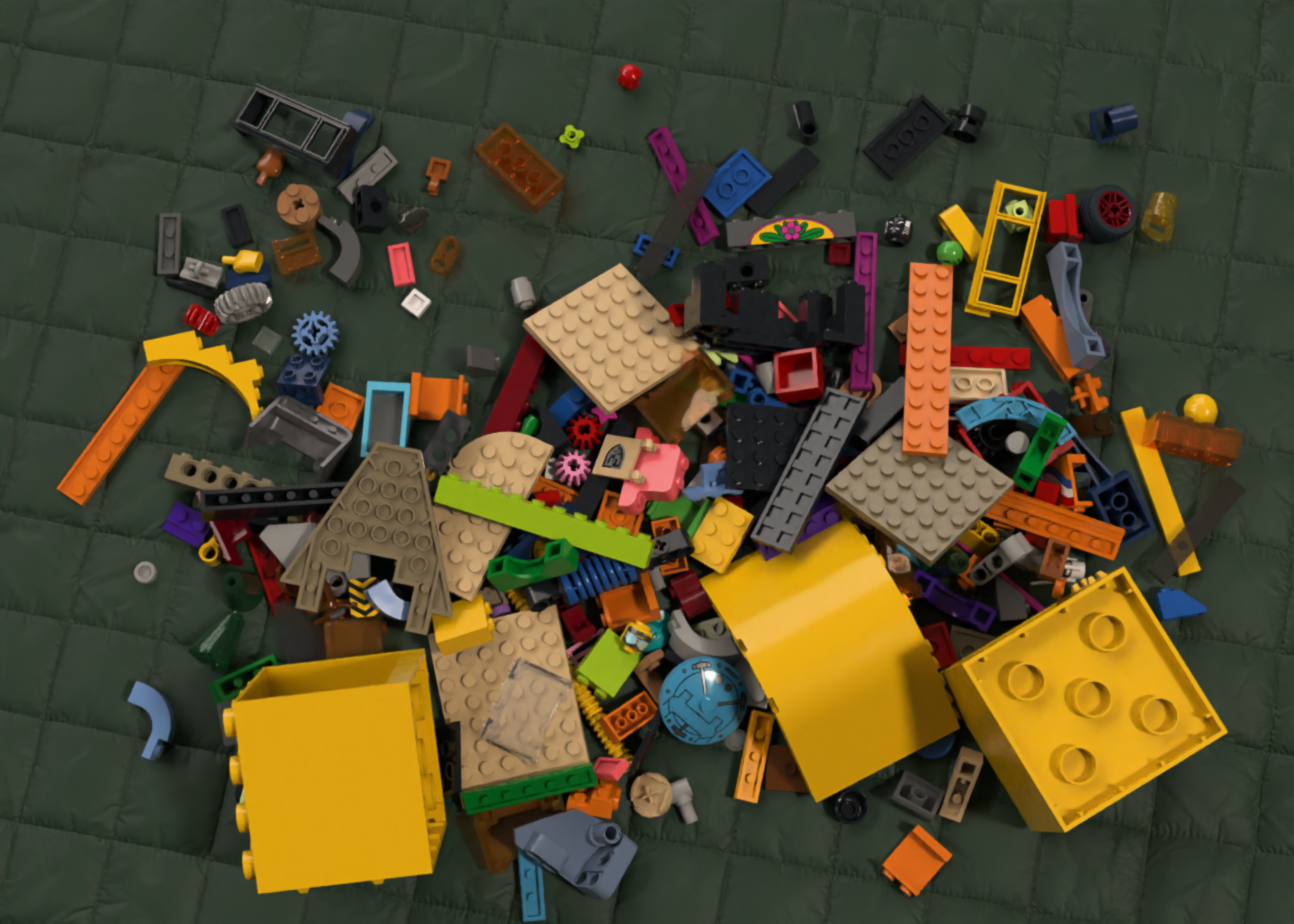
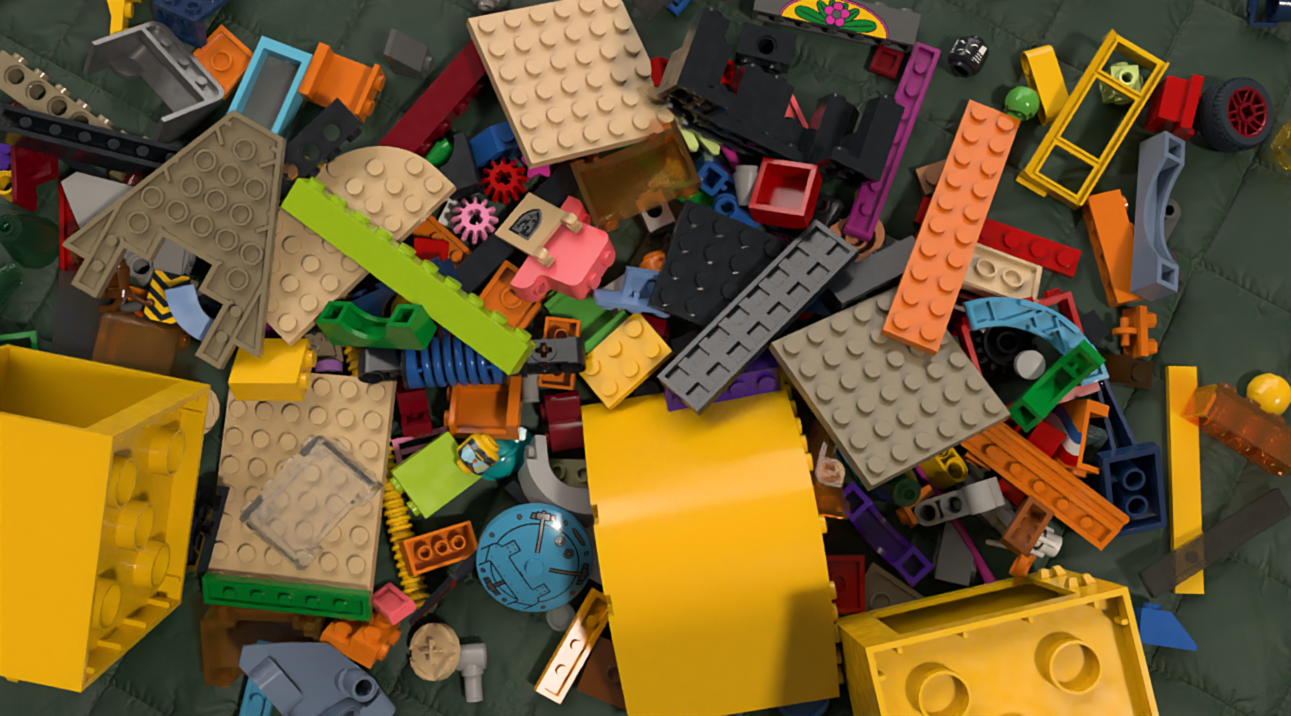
camera: 15 degrees right, 5 degrees up
medium nougat bracket [633,648,665,704] -> none

